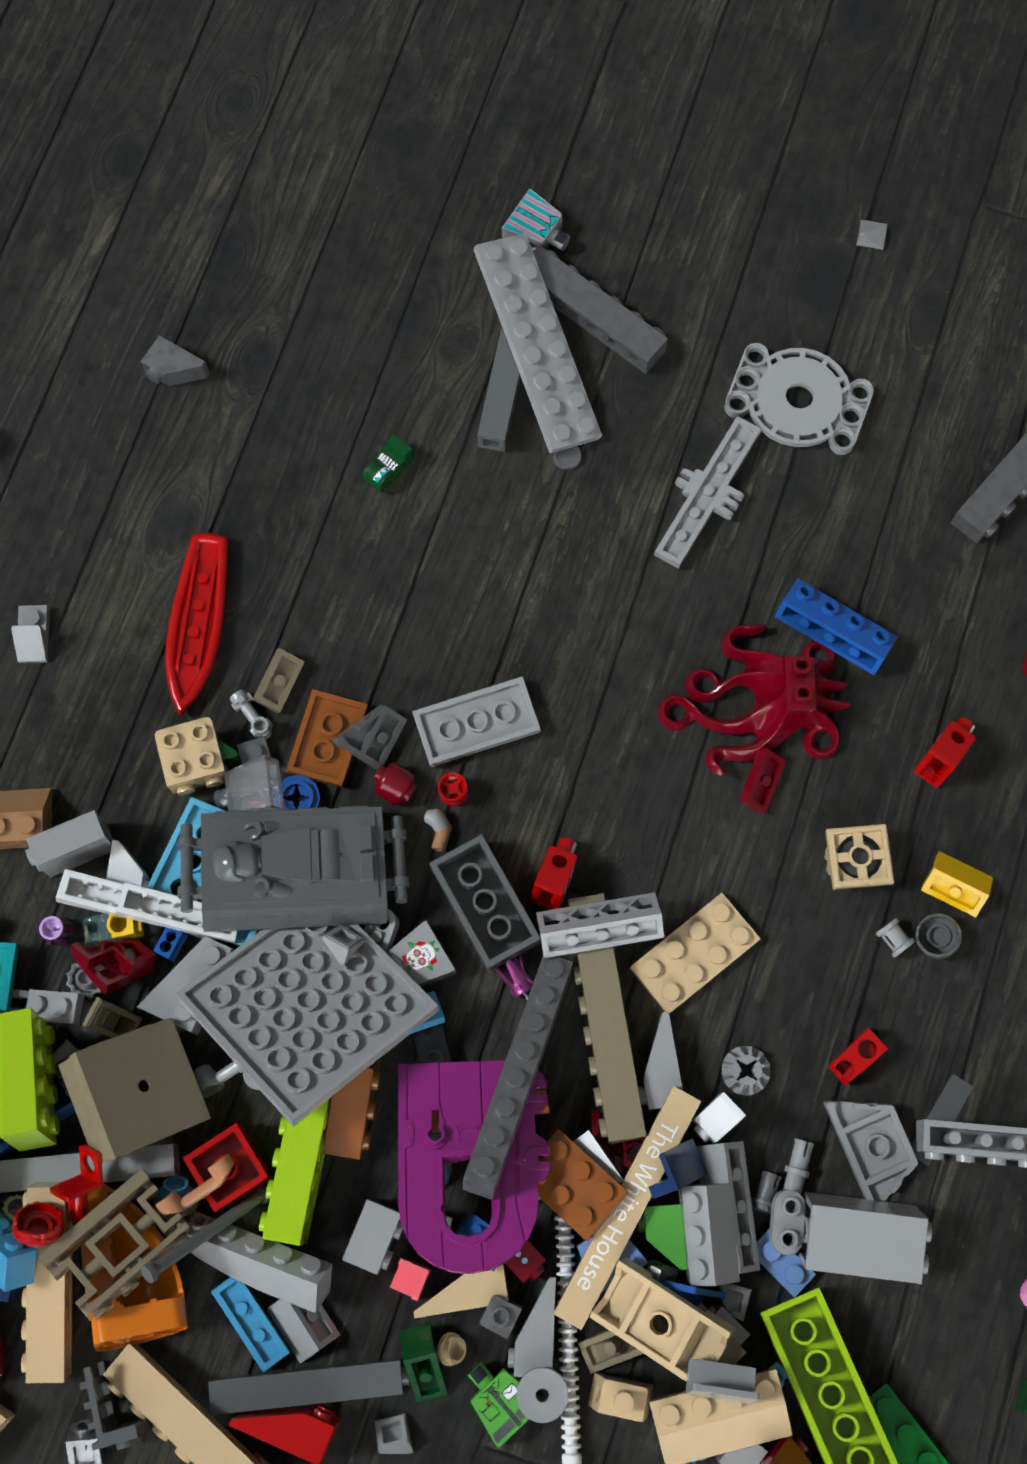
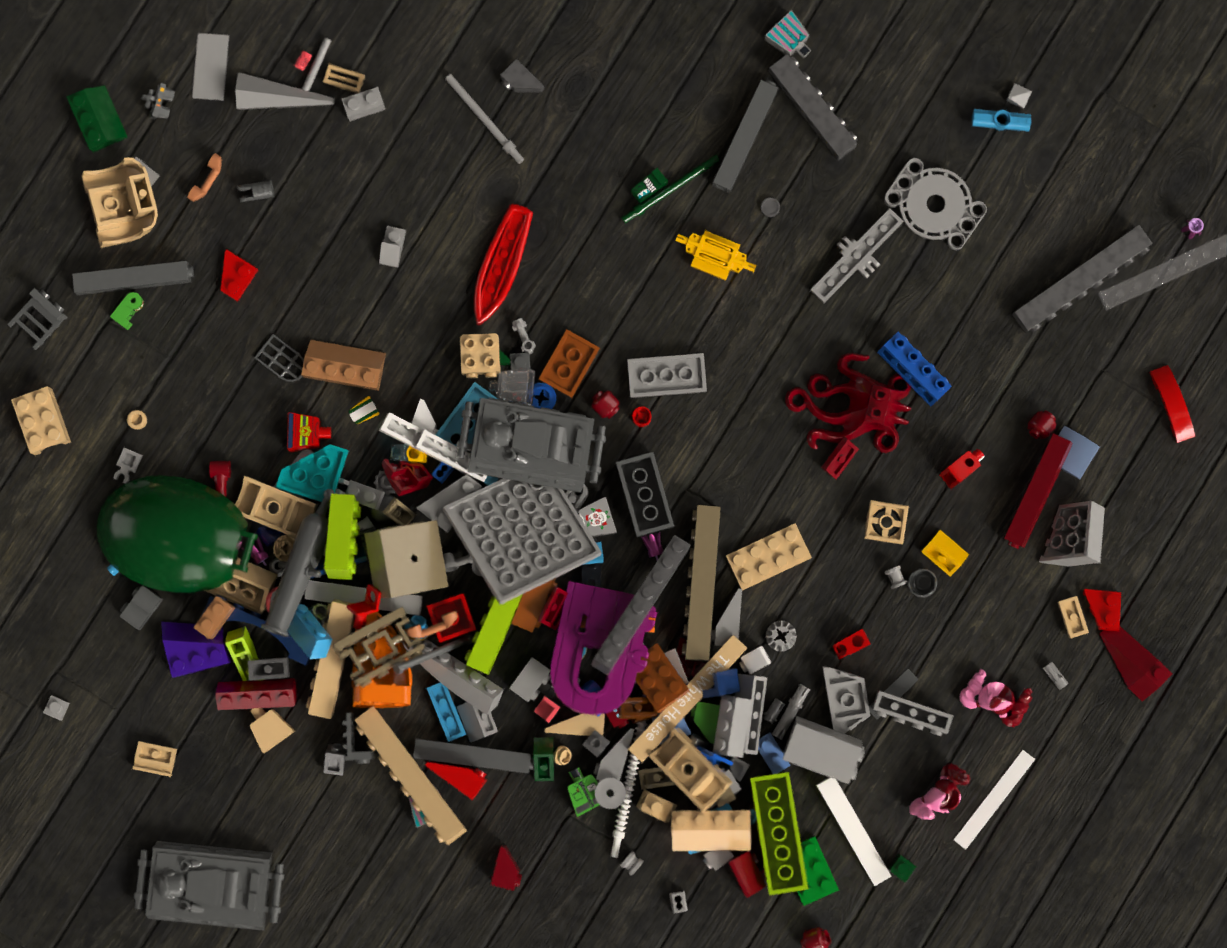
camera: 15 degrees right, 10 degrees up
red hair [12,1201,65,1248] -> none
light grey brick [25,810,113,877] -> none
lavender piece [39,916,76,948] -> none
dark tan plate [252,648,305,713] -> none
light grey slope [322,925,364,966] -> none
dark grey wing [332,705,407,770] -> none
light grey slope [374,1413,414,1454] -> none
arm [424,809,452,852] -> none
light grey plate [473,233,602,453] -> none
red torso [530,837,578,910] -> none
light grey fence [536,892,664,958] -> none
light grey panel [686,1358,759,1404] -> none
light grey plate [769,1189,805,1255] -> none
none -> sticker [349,396,379,424]
none -> light grey bar [445,74,524,164]
none -> dark red slope [538,586,568,630]
none -> reddish brown slope [618,697,658,724]
none -> dark green bar [621,155,719,224]
none -> yellow piece [676,231,757,281]
none -> white slope [816,777,891,886]
none -> dark azure piece [972,109,1031,132]

